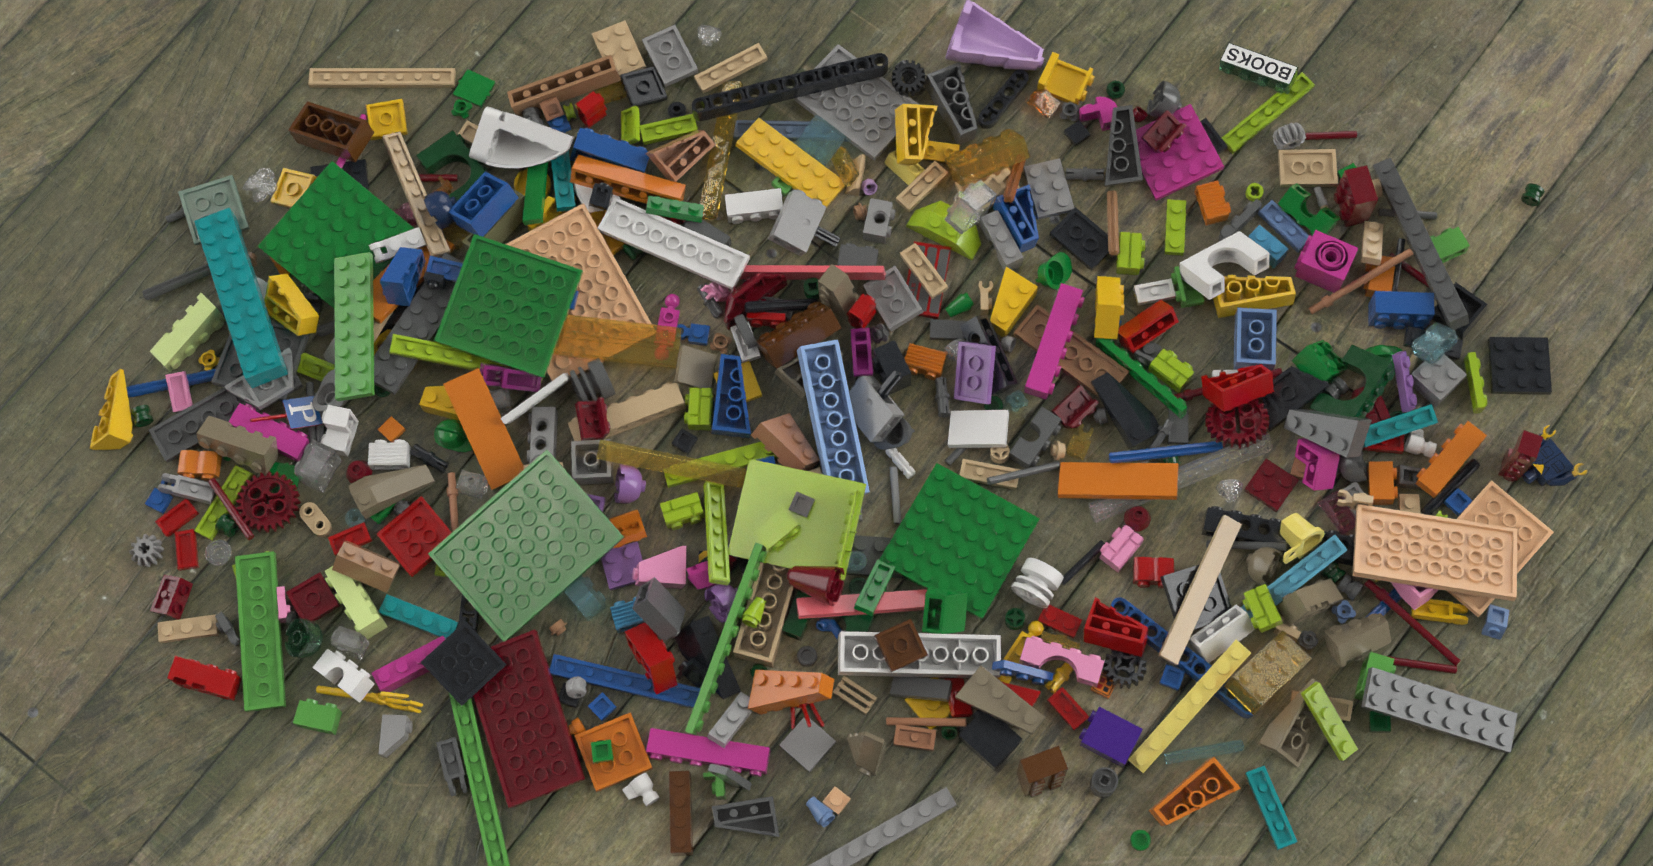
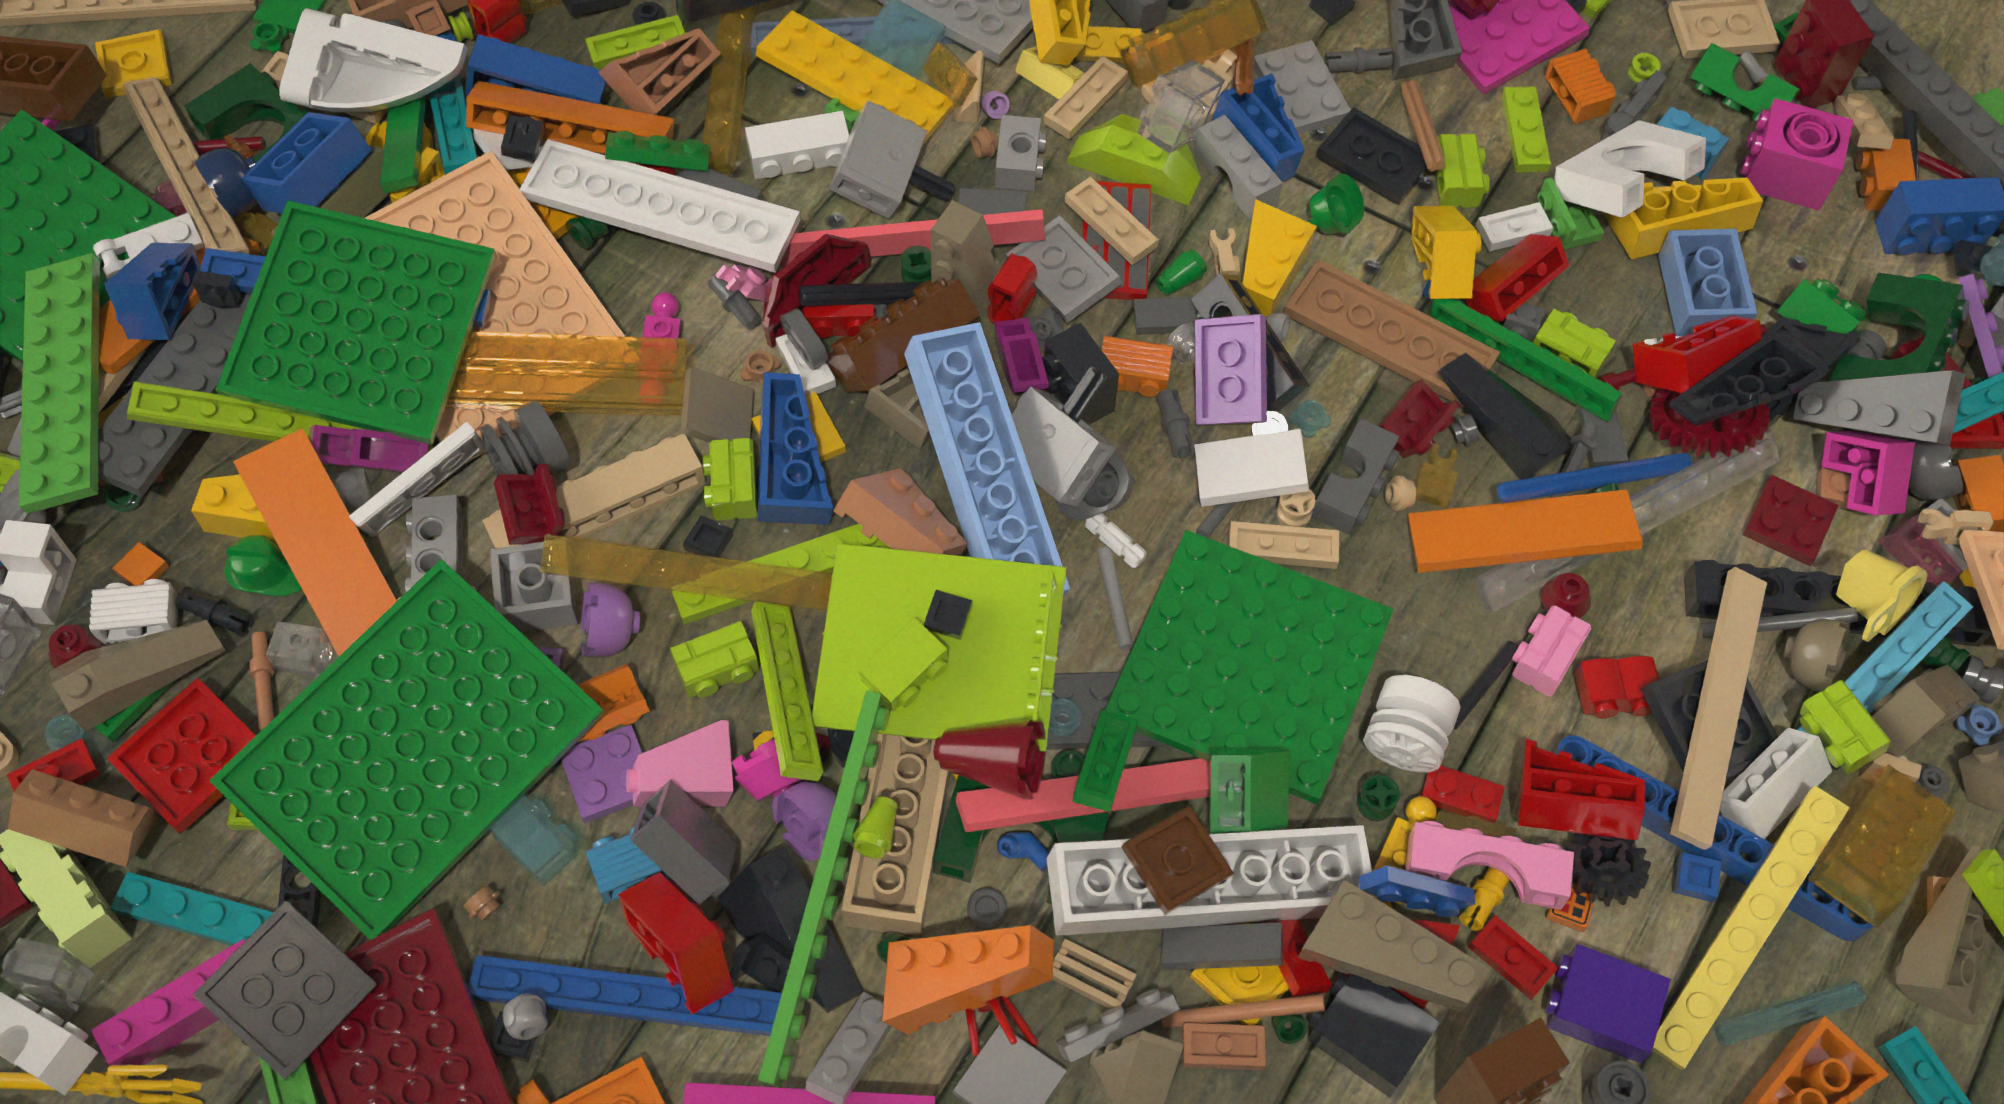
camera: 15 degrees left, 10 degrees down
dark grey plate [393,500,410,515] -> none
blue plate [588,692,617,721] -> none
lime plate [621,106,640,145] -> none
blue plate [676,323,710,346] -> none
dark grey bar [987,461,1060,485] -> none
dark pink brick [1024,283,1085,400] -> none
clear cone [1216,479,1243,502] -> none
medium blue tile [1258,200,1309,252] -> none
nougat bar [1308,248,1414,315] -> none
none -> light grey plate [1056,989,1180,1062]
none -> black wedge [1669,332,1829,426]

